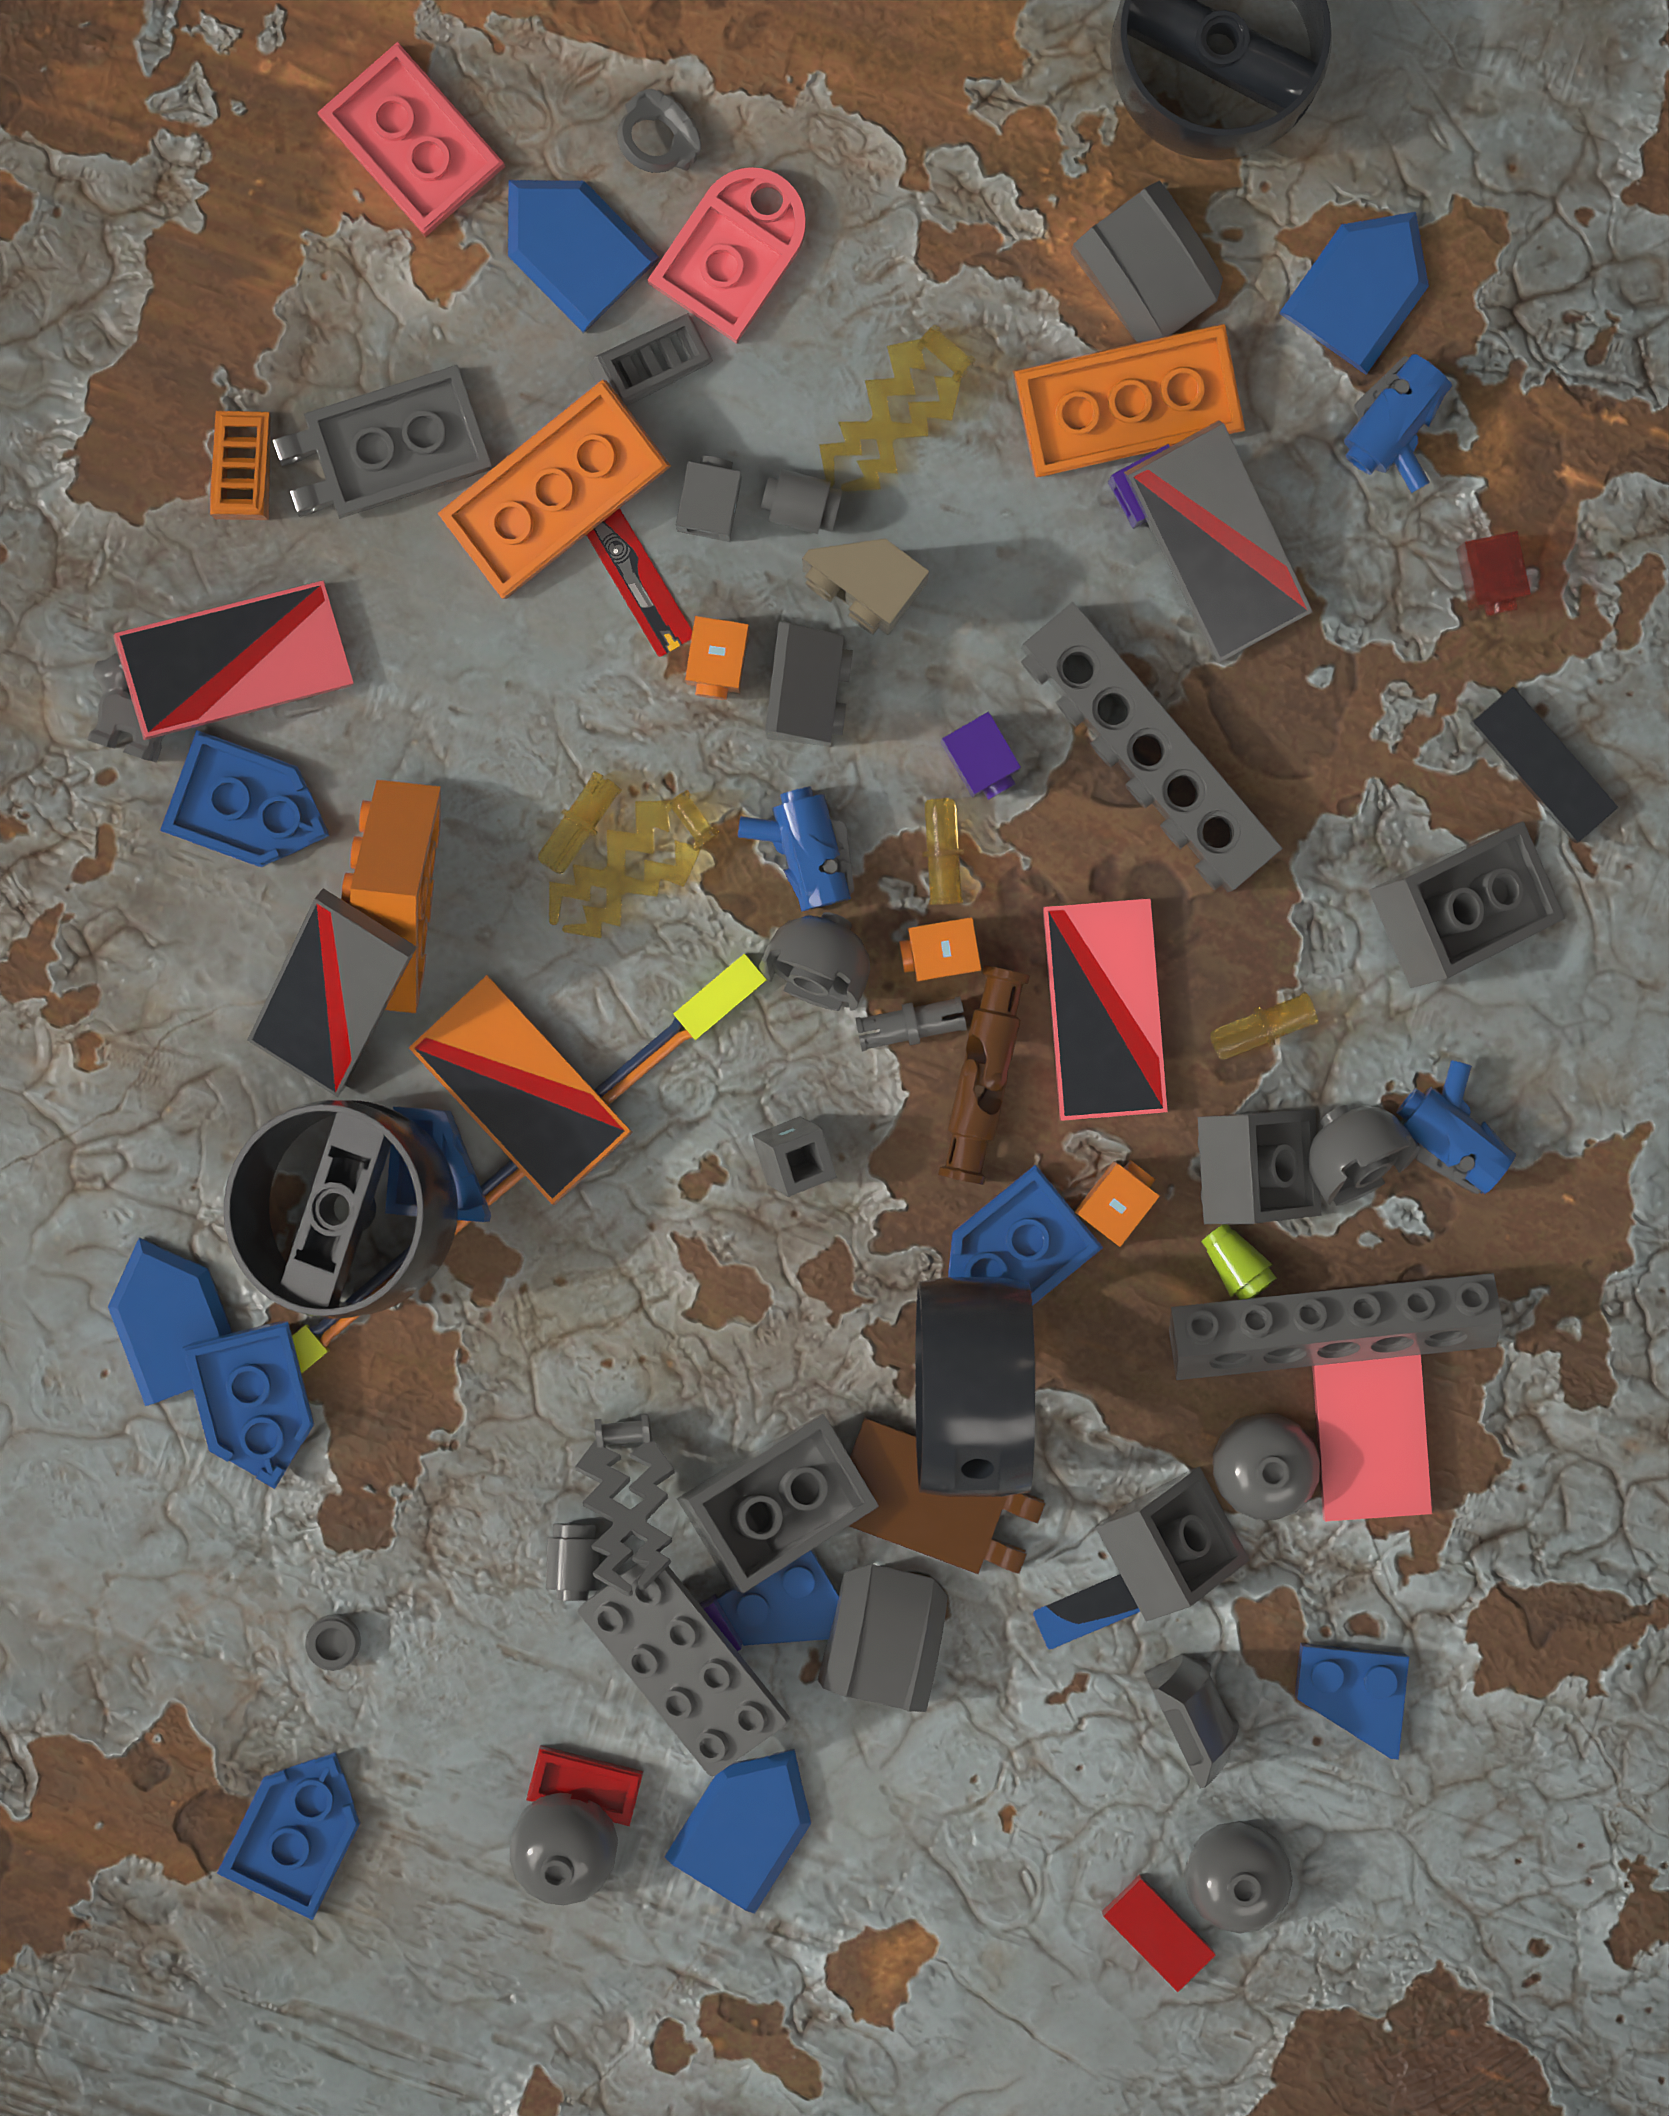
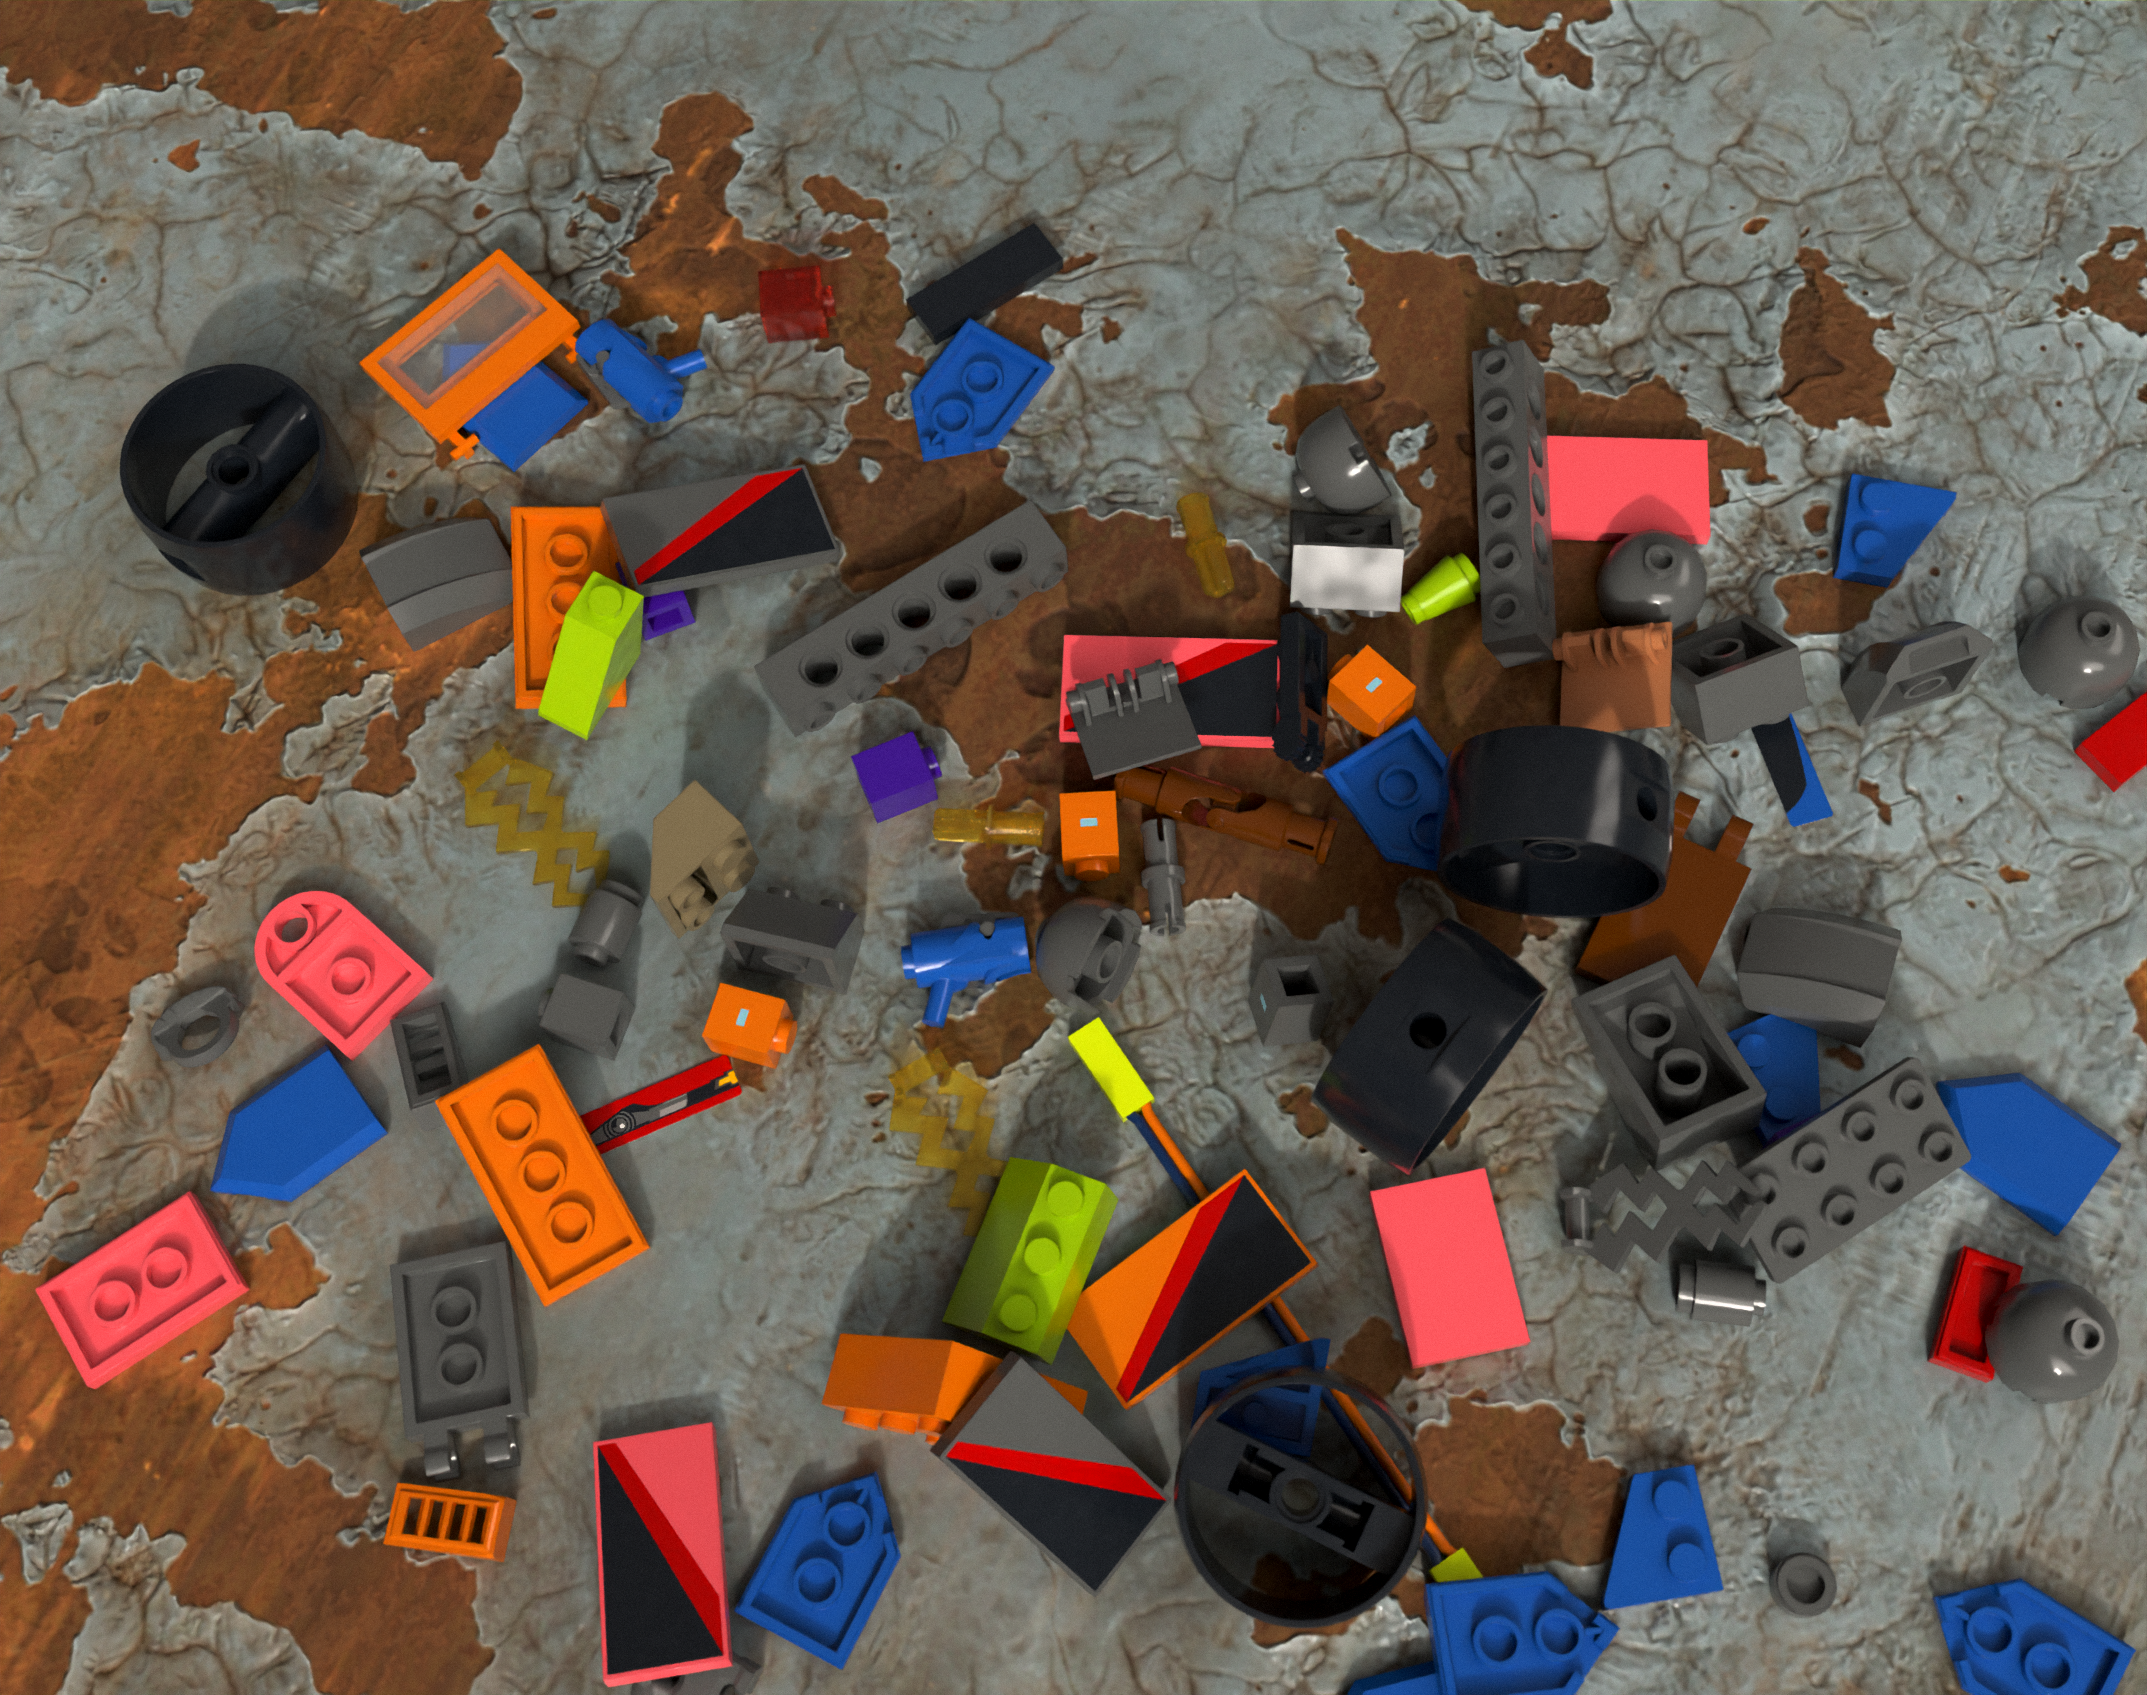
camera: 75 degrees left, 20 degrees down
clear yellow axle [538,771,622,874] -> none
dark grey slope [1368,821,1565,988] -> none
blue piece [1396,1060,1516,1194] -> none
none -> piece [359,248,580,461]
none -> lime slope [538,571,644,740]
none -> blue tile [910,318,1055,462]
none -> lime slope [942,1157,1119,1366]
none -> dark grey hinge [1066,659,1202,780]
none -> black hinge [1272,611,1328,773]
none -> black cylinder [1312,918,1548,1175]
none -> coral tile [1369,1168,1530,1369]
none -> nougat hinge [1552,622,1673,732]
none -> blue wing [1600,1464,1724,1612]

